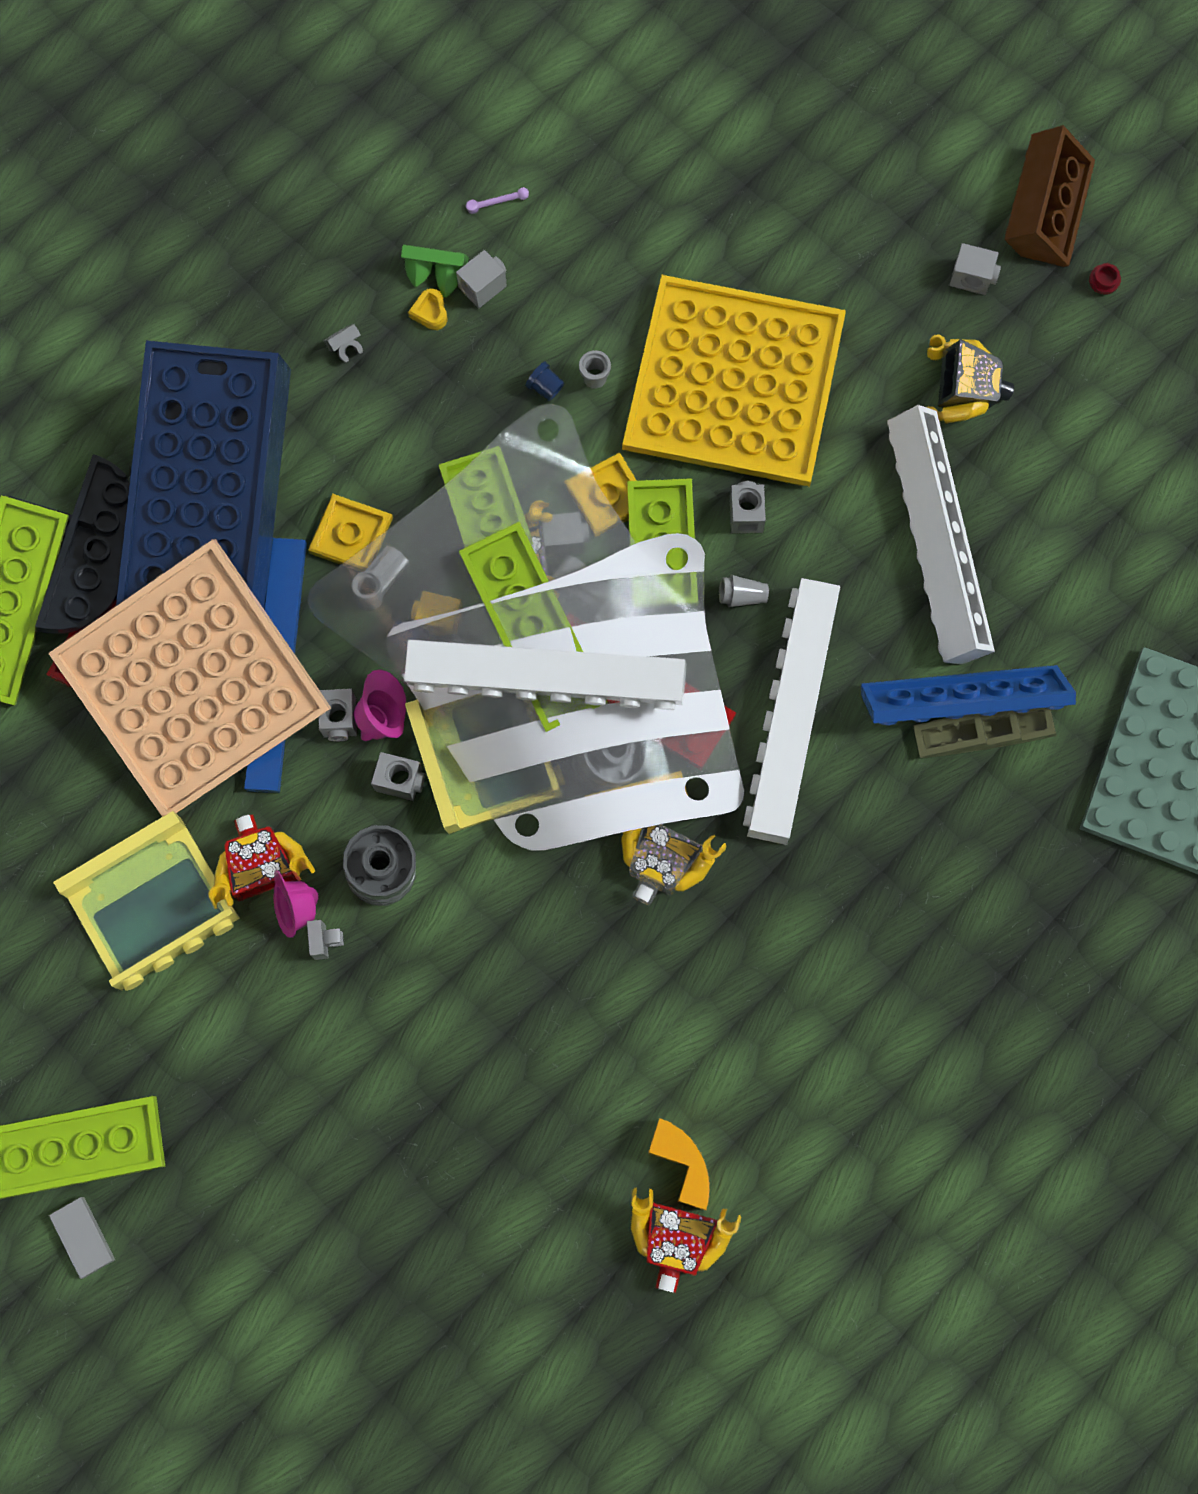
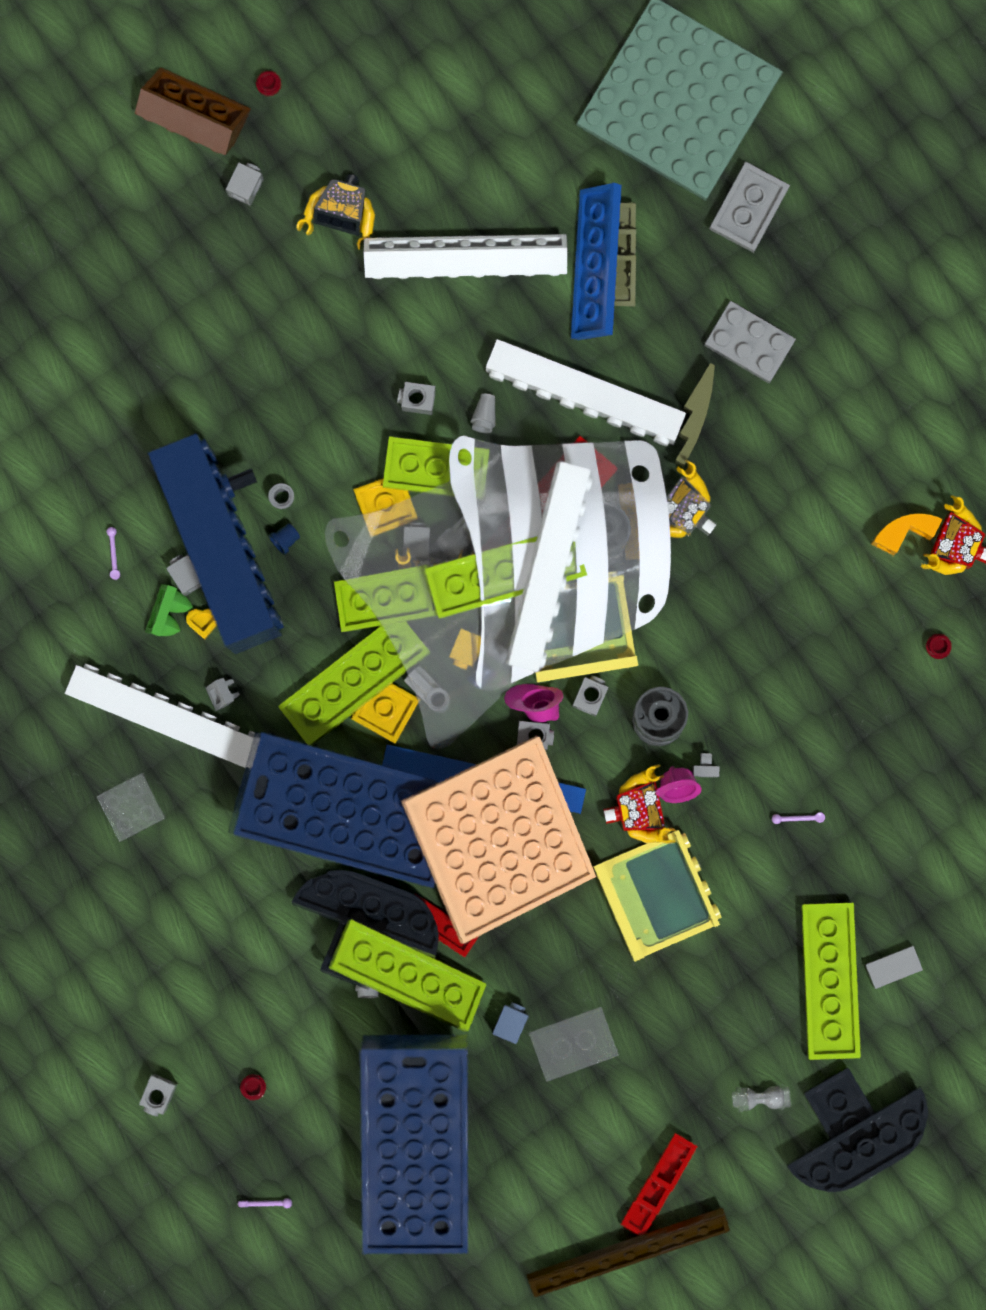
camera: 80 degrees left, 10 degrees up
yellow plate [622,275,846,487] -> none
none -> white brick [65,664,255,767]
none -> clear tile [96,773,166,842]
none -> dark blue piece [148,434,284,654]
none -> lime plate [278,621,430,746]
none -> olive slope [675,363,715,468]
none -> light grey plate [704,301,796,384]
none -> light grey plate [709,162,790,253]
none -> lavender hinge [772,812,825,824]
none -> dark red plate [926,634,952,659]

